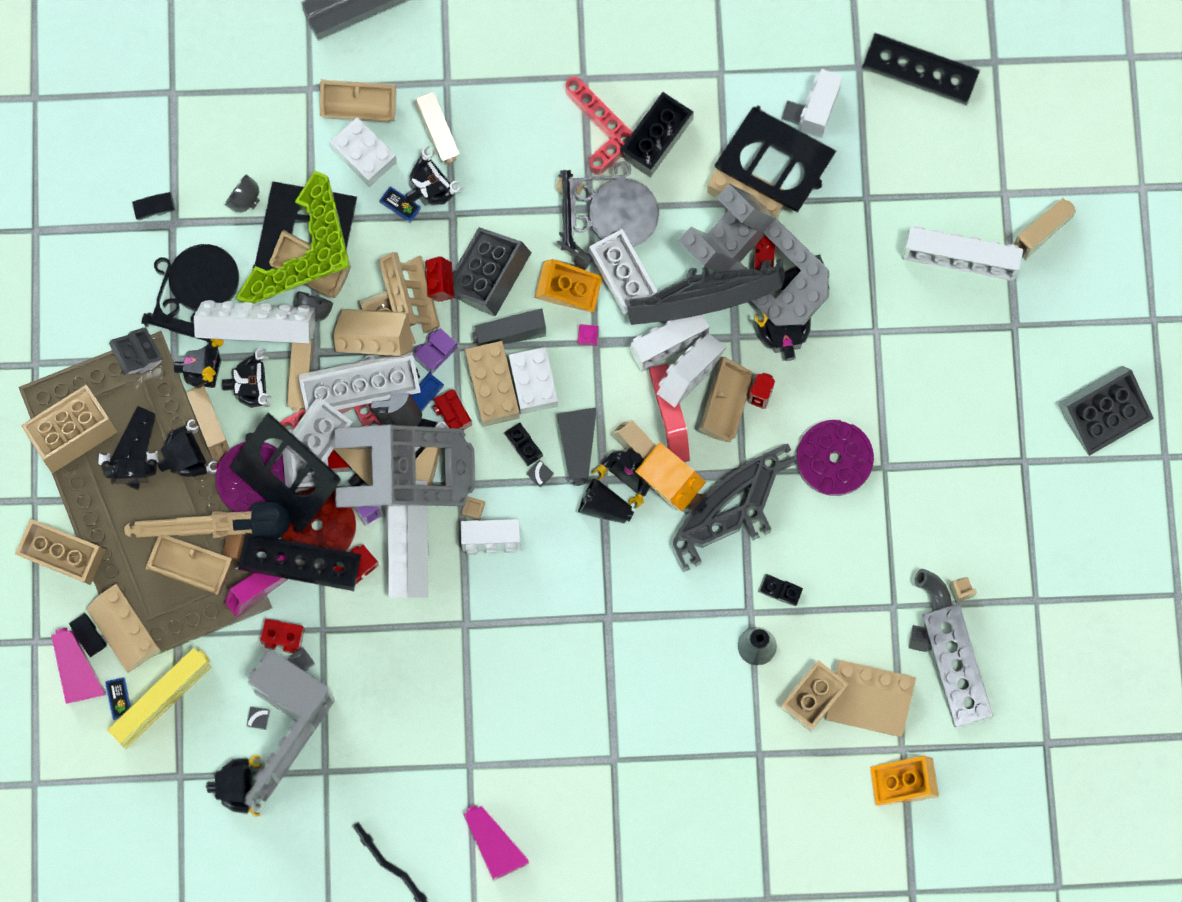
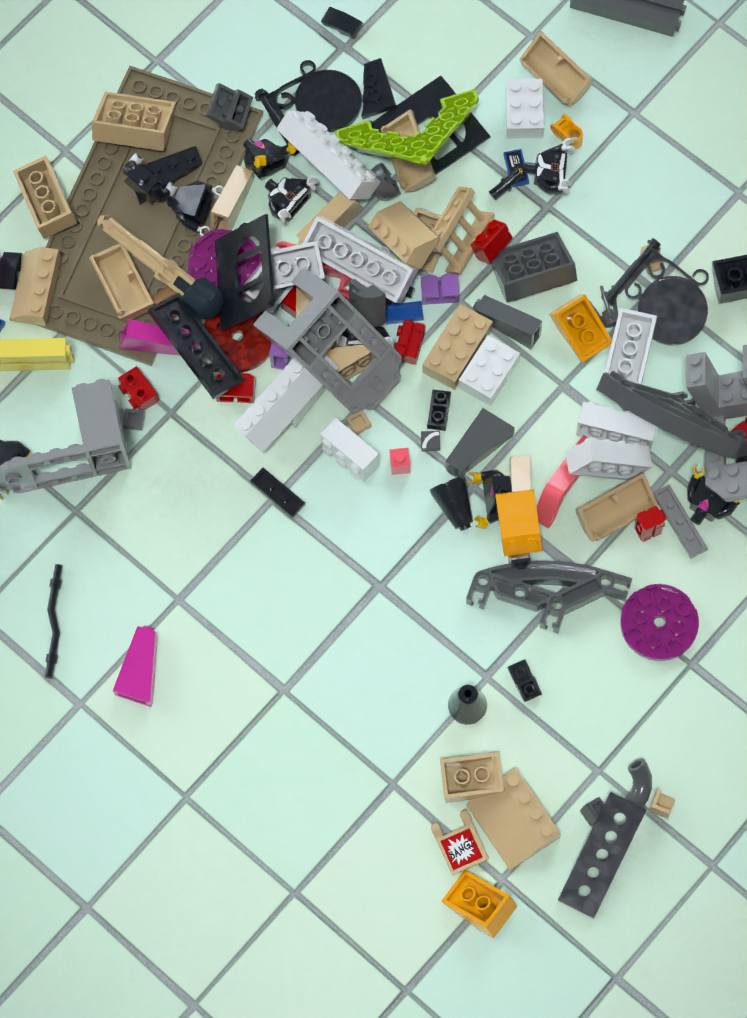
camera: 50 degrees right, 5 degrees down
dark grey cylinder [224,174,260,212] -> none
dark grey tile [246,707,270,730] -> none
slope [414,91,460,164] -> none
coral beam [566,77,632,175] -> none
dark pink plate [578,324,598,346] -> none
none -> black tile [250,467,306,518]
none -> black wing [361,58,397,119]
none -> coral brick [389,448,411,475]
none -> flag [431,810,489,876]
none -> black pin [488,168,524,200]
none -> light orange piece [550,114,583,149]
none -> light grey tile [653,484,708,559]

